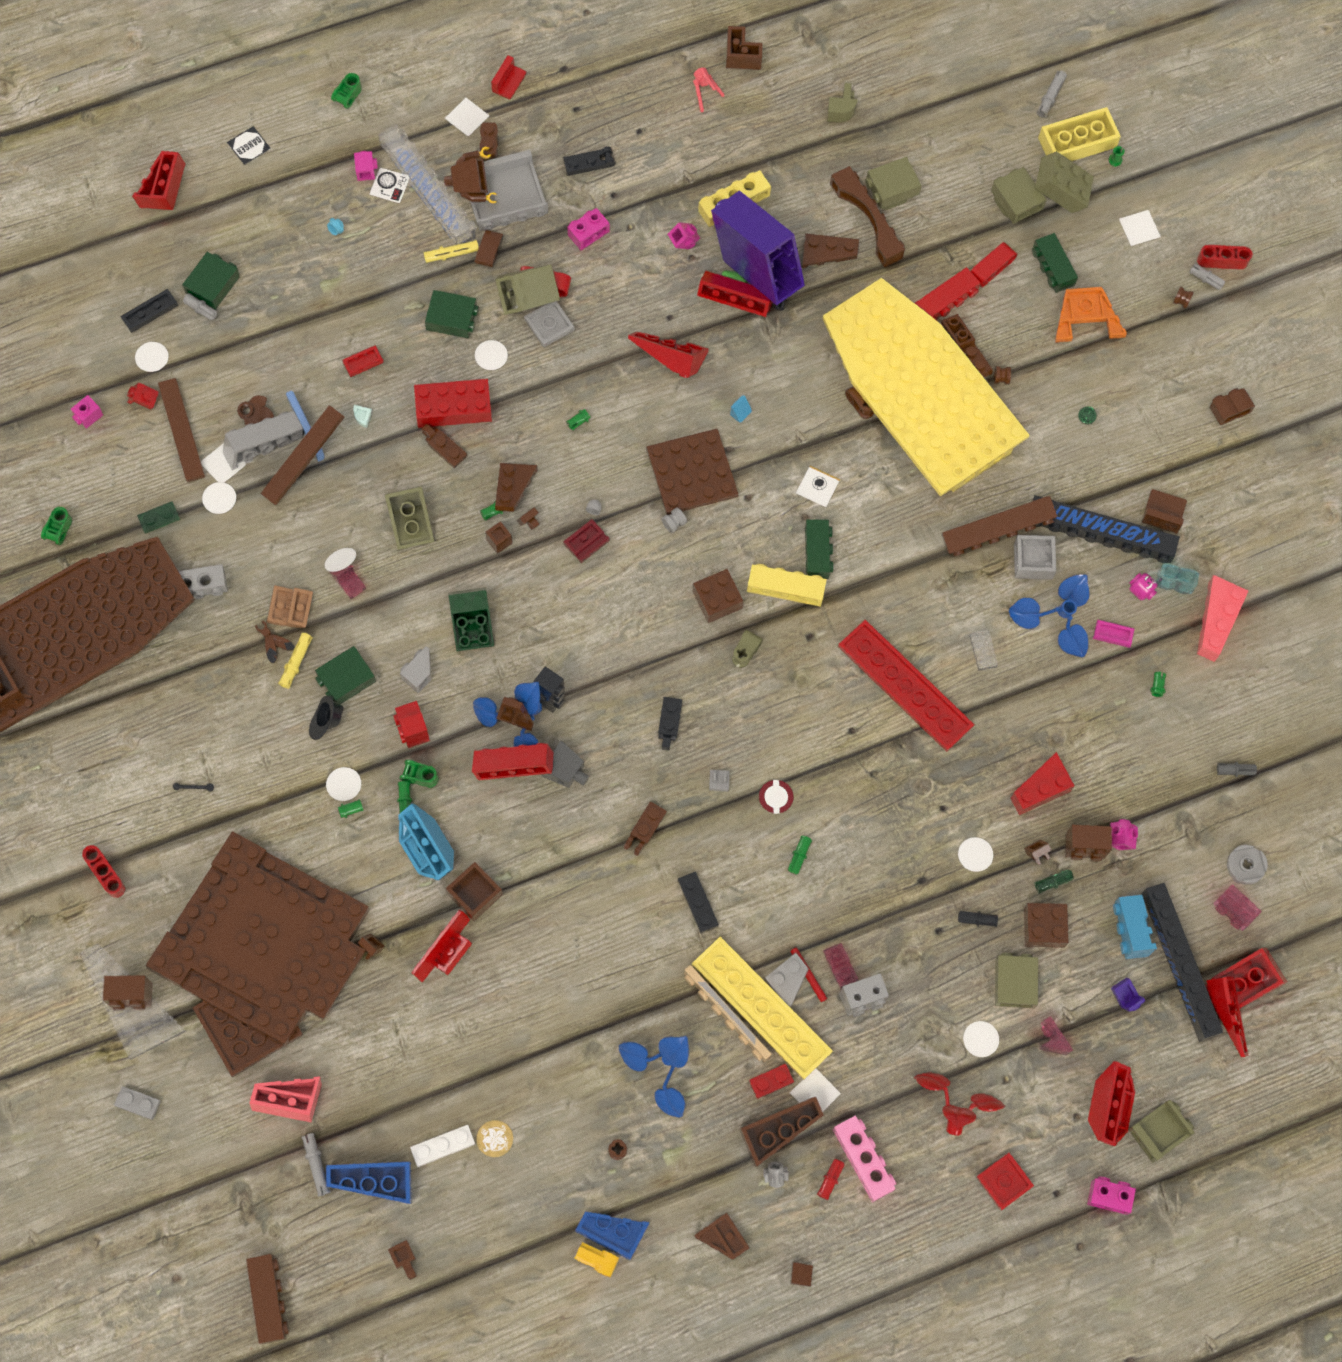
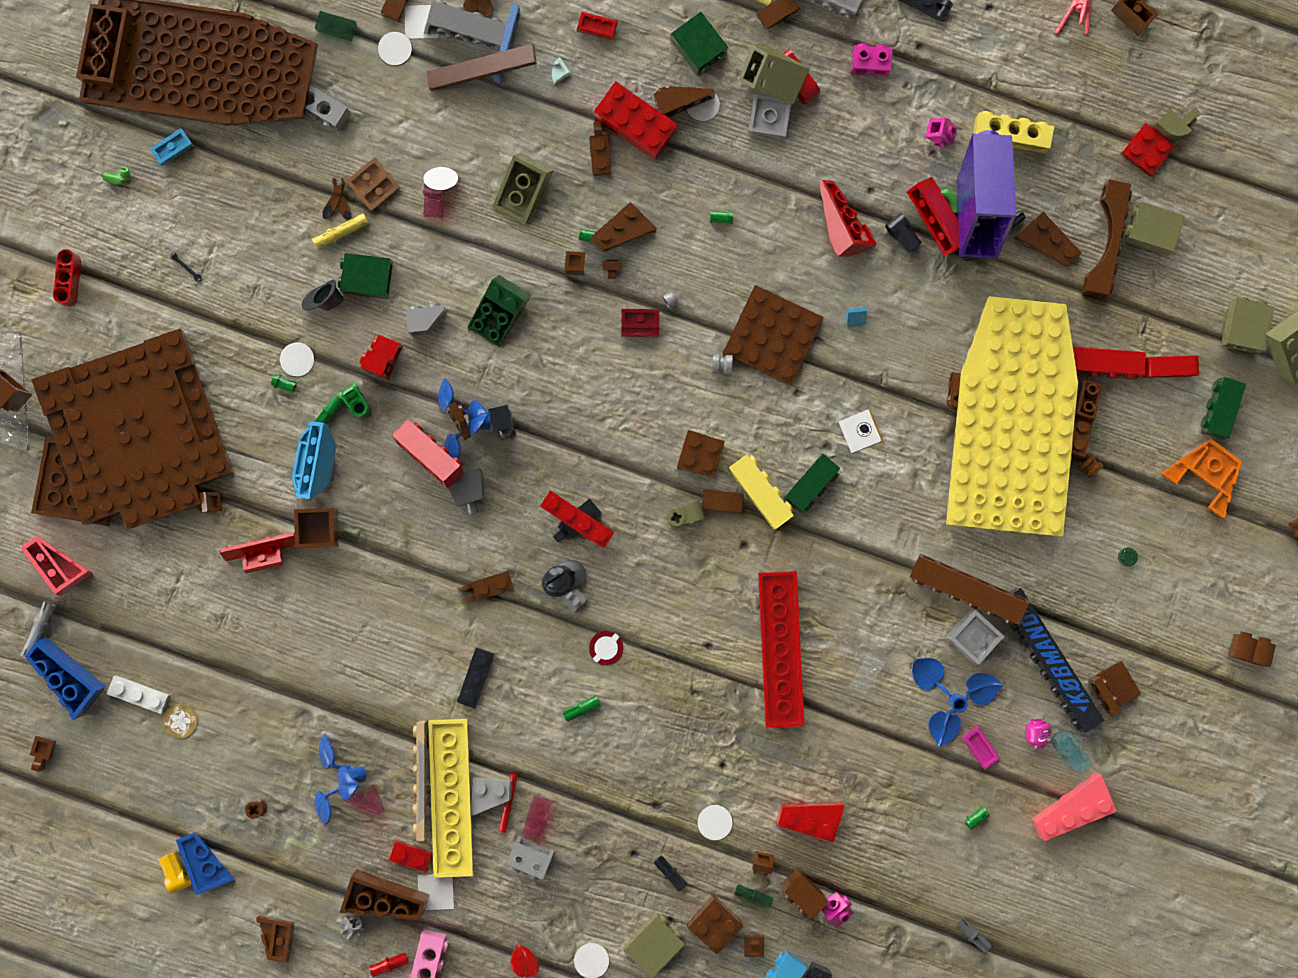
camera: 45 degrees right, 15 degrees up
none -> bright green arm [102,167,131,185]
none -> dark azure plate [150,128,194,166]
none -> clear pink slope [344,784,384,815]
none -> red plate [540,490,615,549]
none -> black piece [542,560,586,597]
none -> reddish brown slope [654,86,715,118]
none -> reddish brown slope [702,490,745,513]
none -> reddish brown tile [744,935,764,957]
none -> black piece [885,213,922,254]
none -> red plate [1120,123,1175,177]

